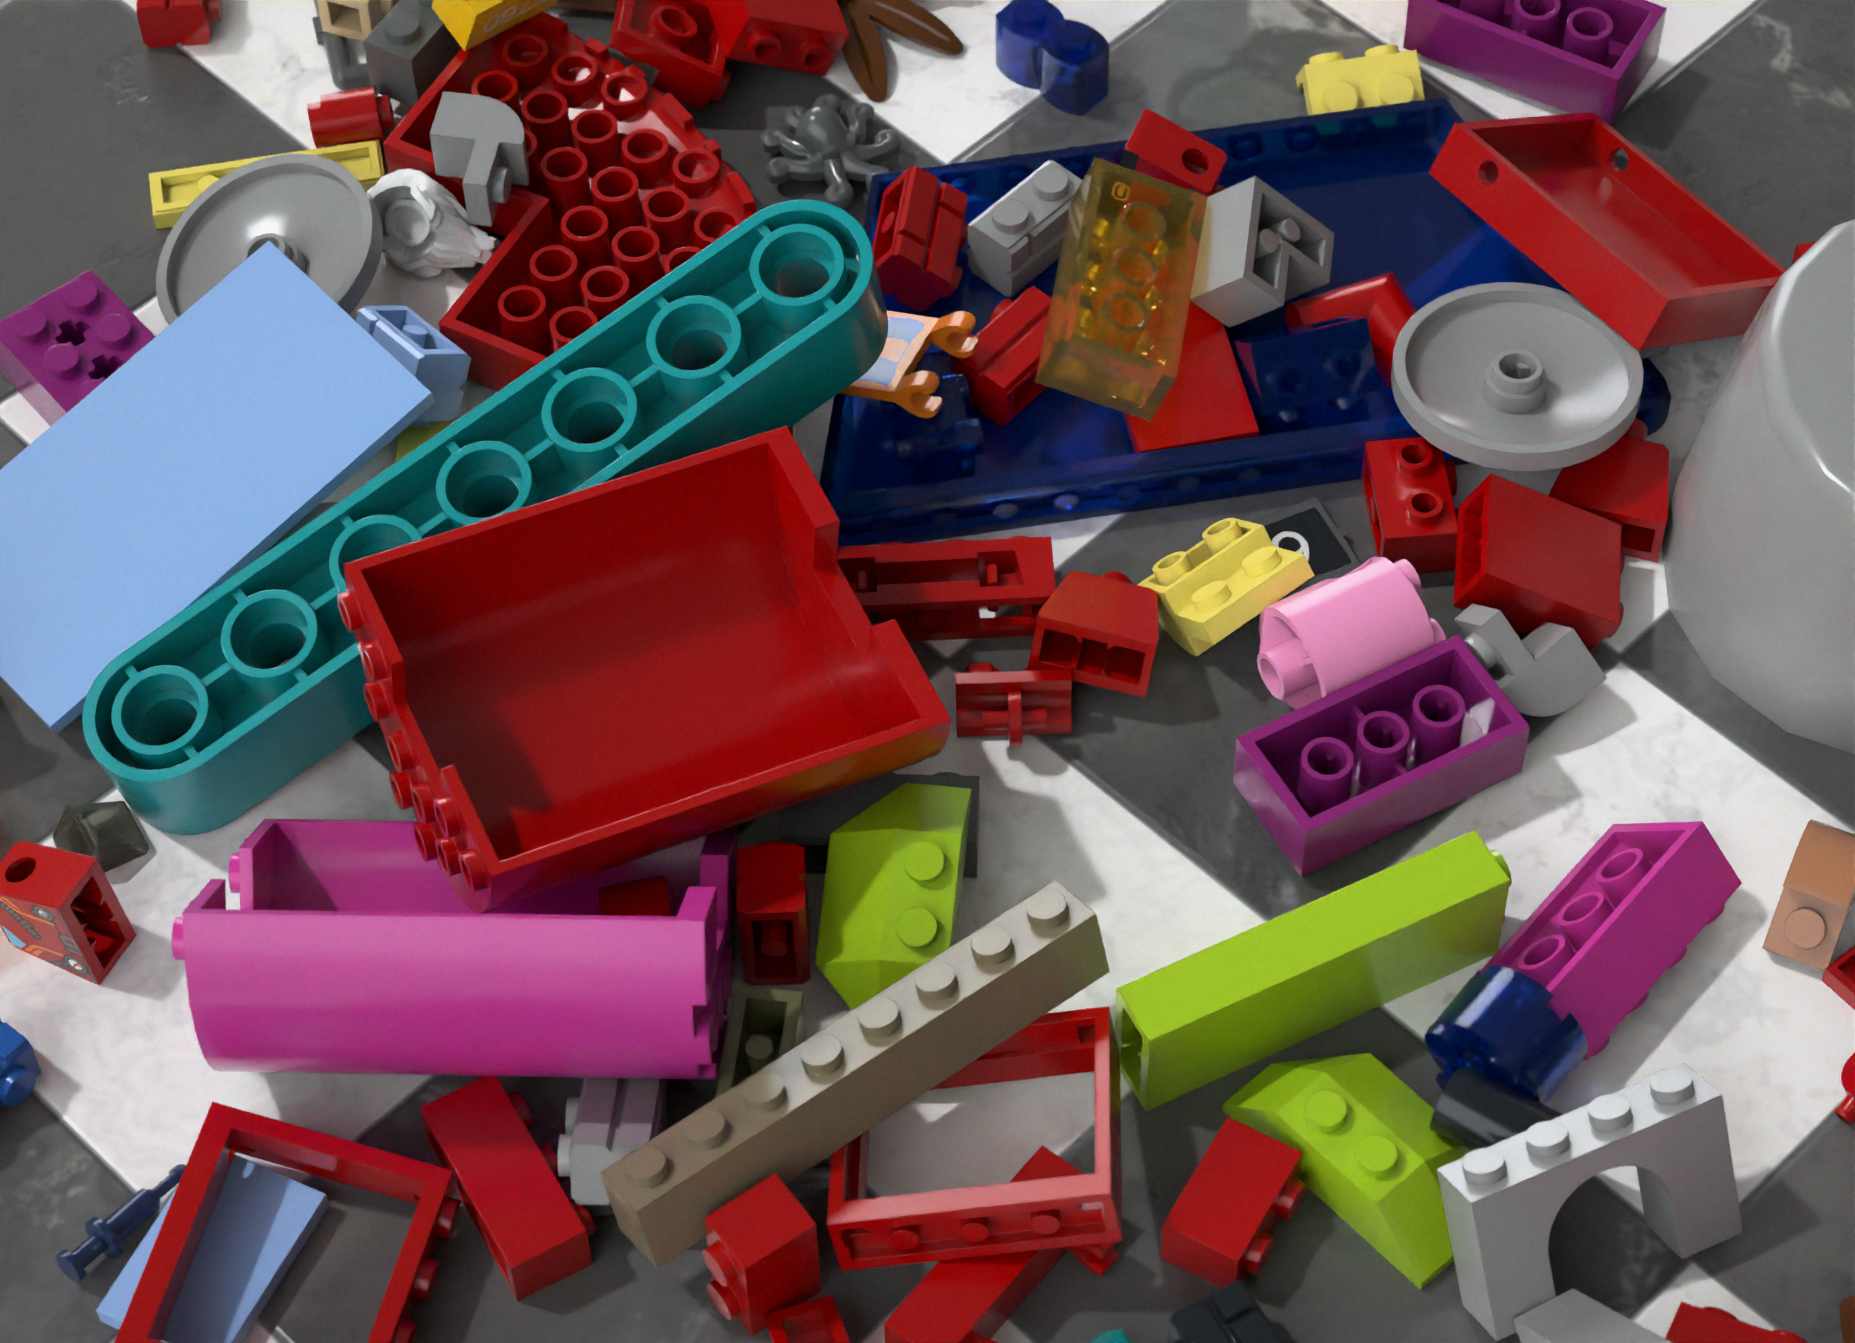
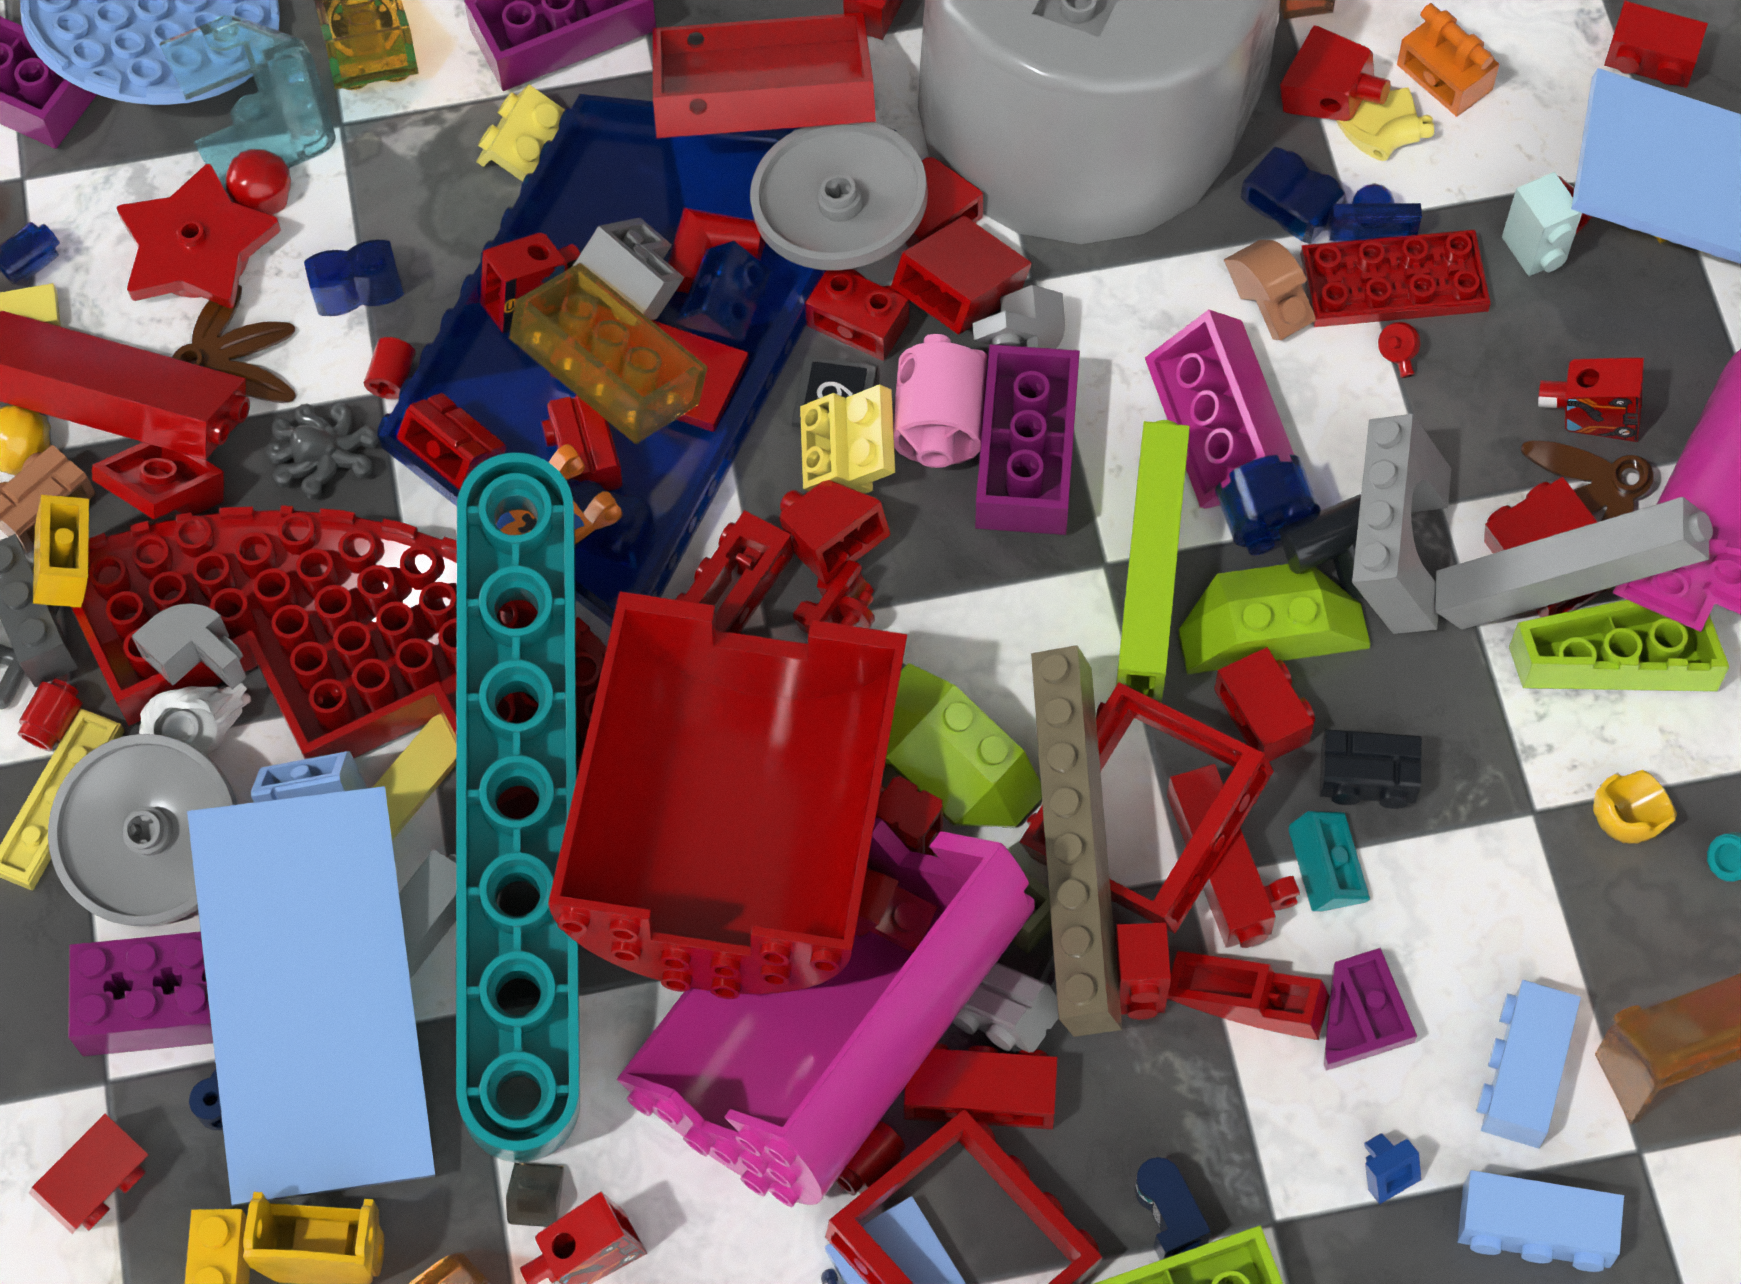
camera: 55 degrees left, 10 degrees up
light grey brick [968,160,1092,297] -> none
none -> red piece [363,337,416,399]
none -> red brick [836,1121,906,1195]

